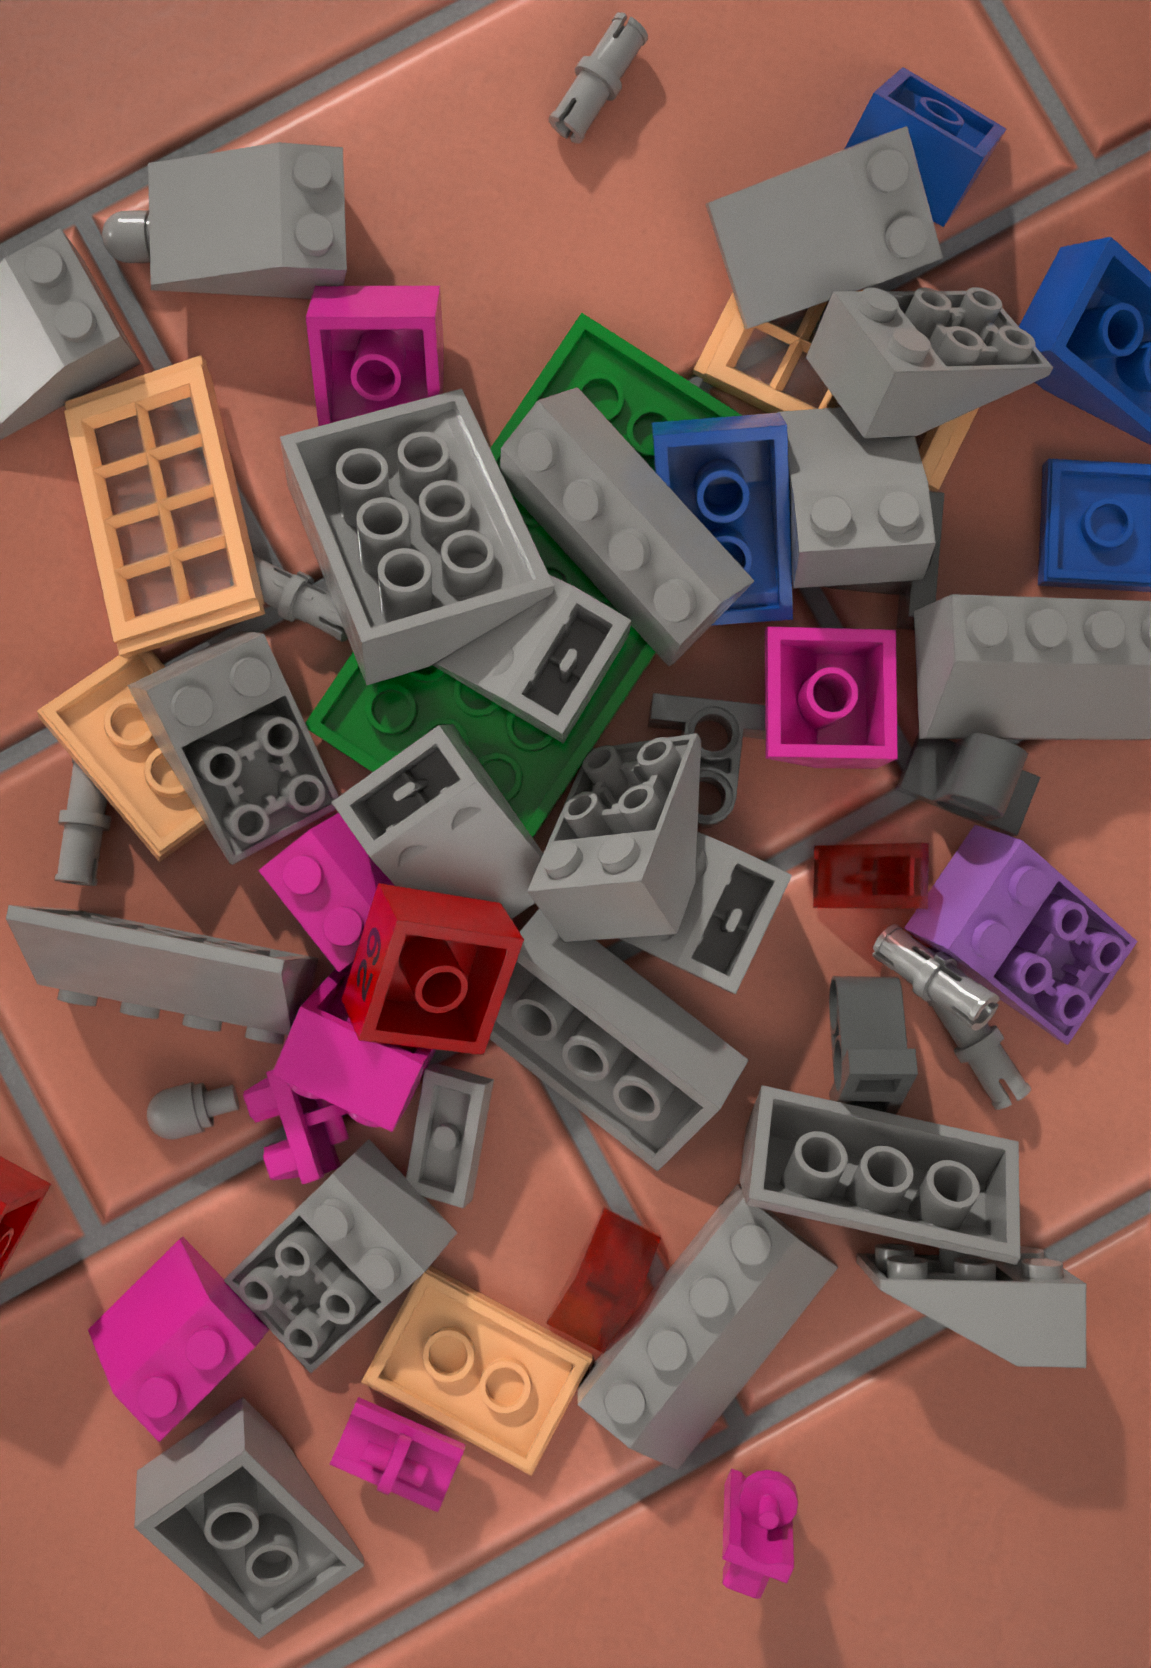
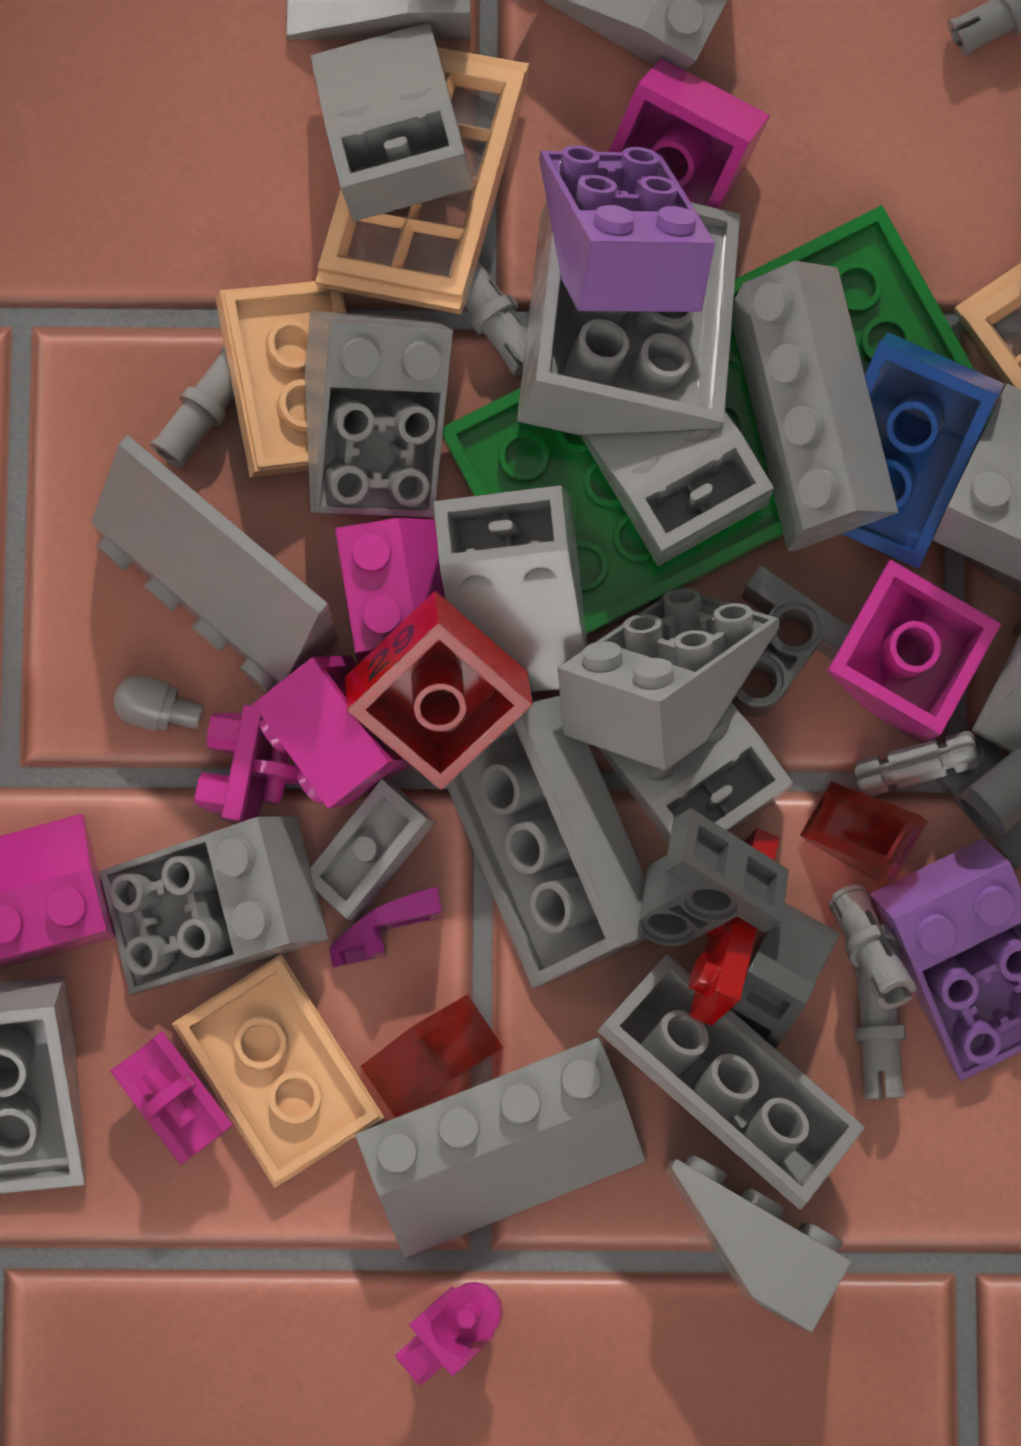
camera: 25 degrees right, 5 degrees down
none -> light grey slope [310,22,475,222]
none -> magenta slope [329,887,443,968]
none -> medium lavender slope [539,146,715,312]
none -> dark grey tile [638,808,789,946]
none -> red plate [688,828,780,1026]
none -> light grey axle [855,731,981,797]

